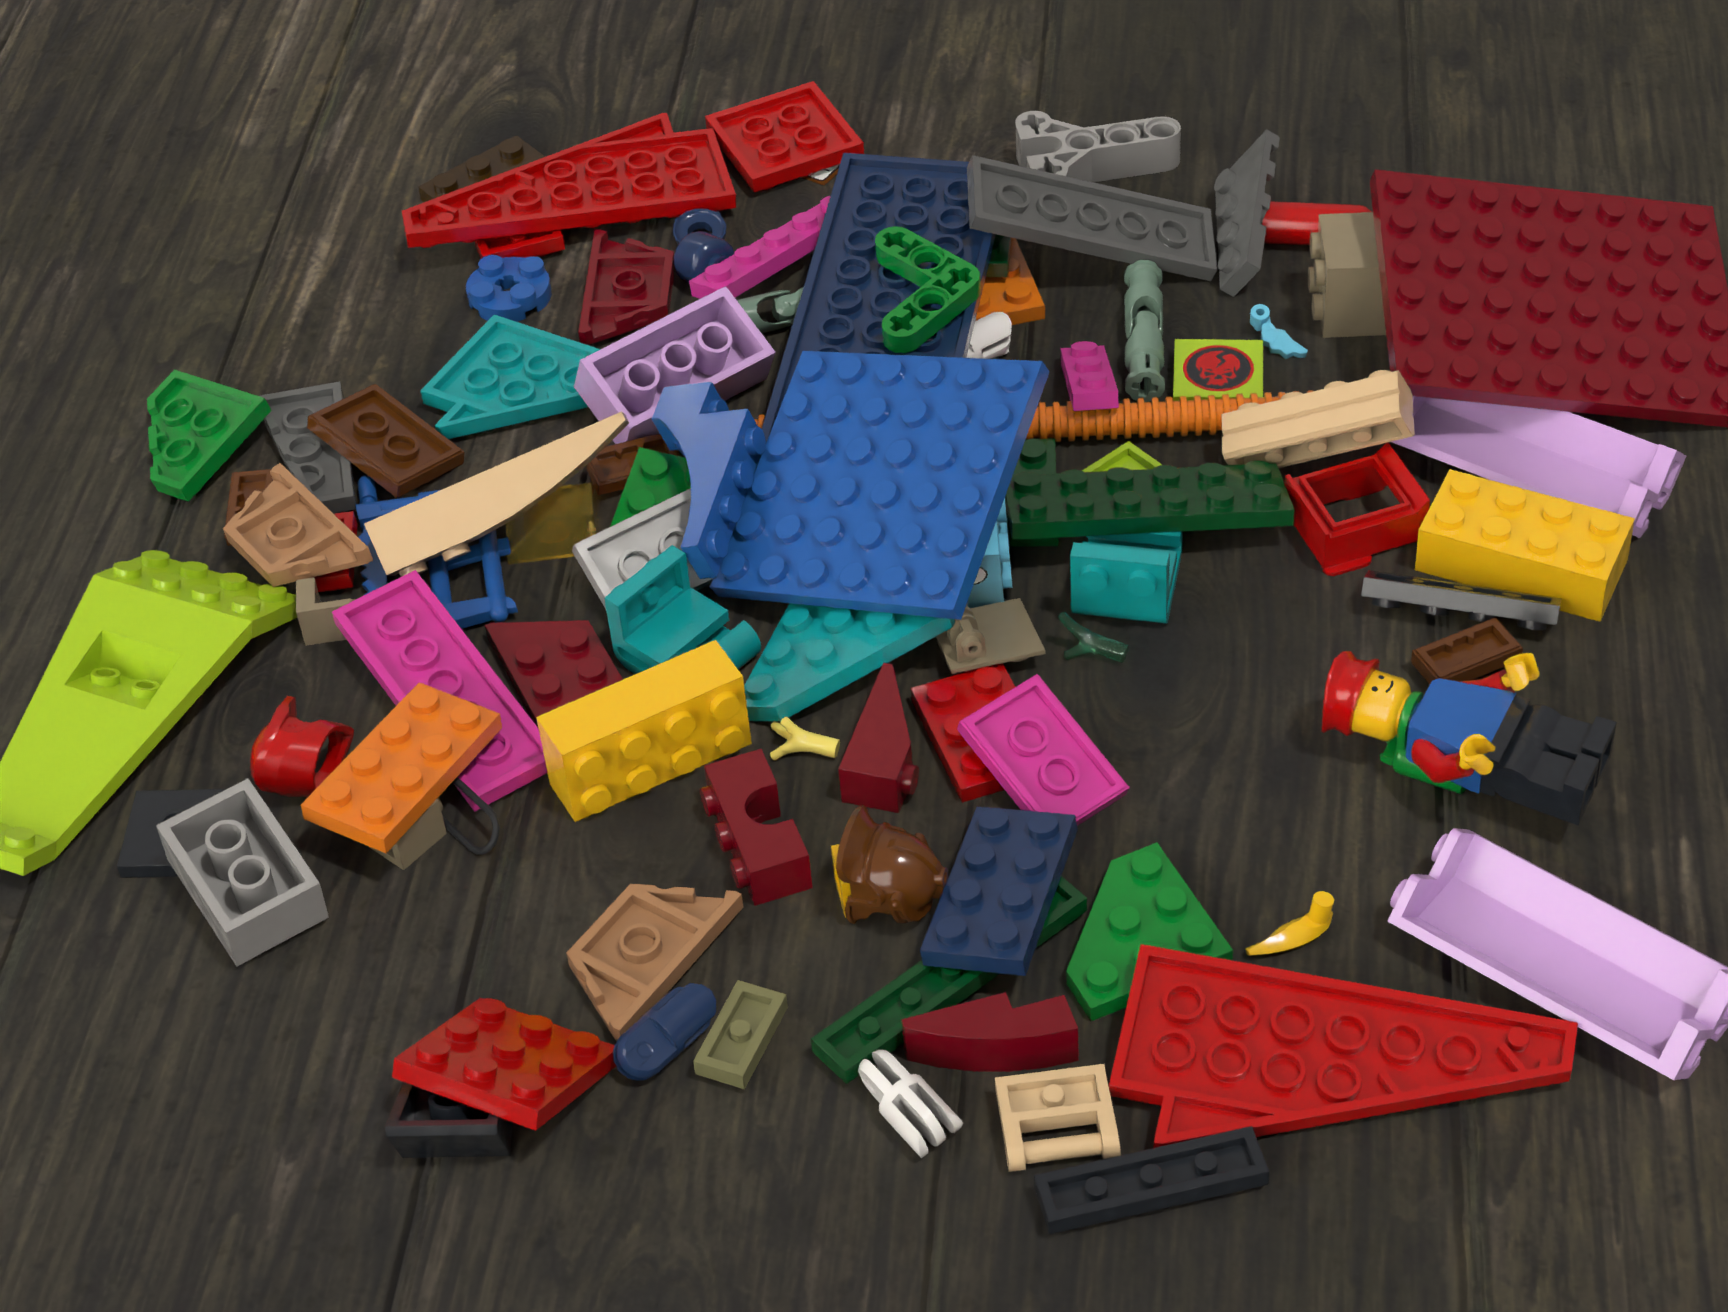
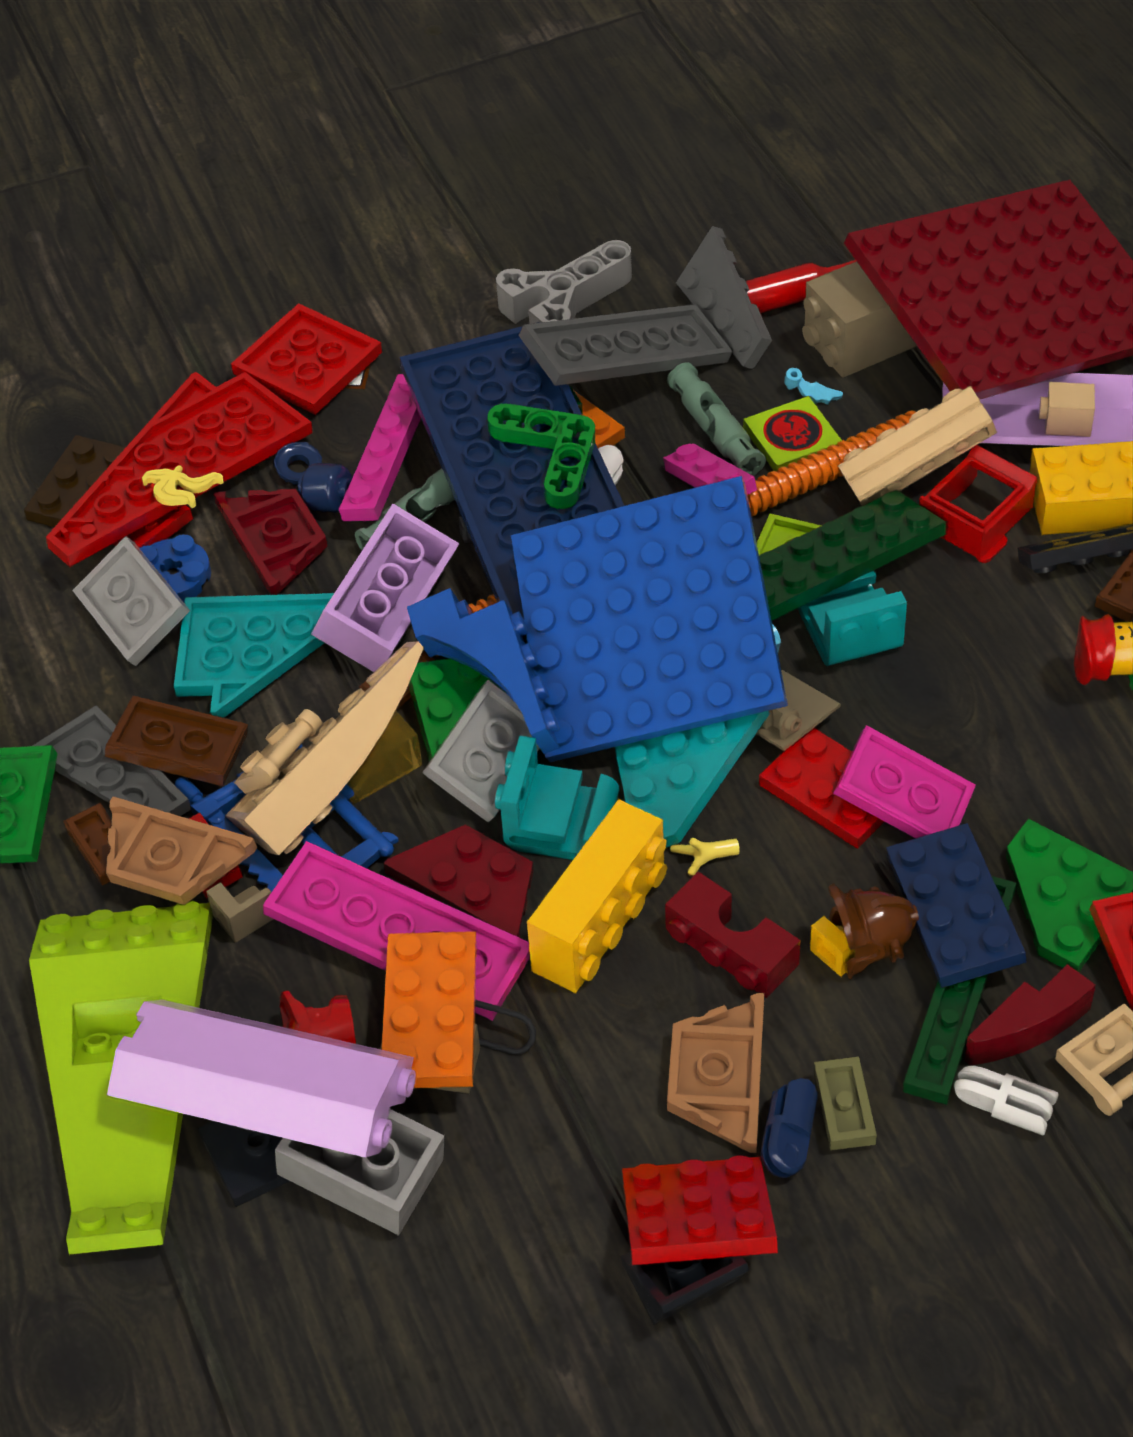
camera: 30 degrees left, 5 degrees up
dark red slope [838,663,919,813] -> none
clear green bar [1058,612,1129,663] -> none
none -> light grey plate [72,536,190,666]
none -> lavender panel [107,1000,416,1158]
none -> light yellow piece [142,465,224,508]
none -> tan plate [234,709,323,794]
none -> tan brick [1039,382,1095,437]

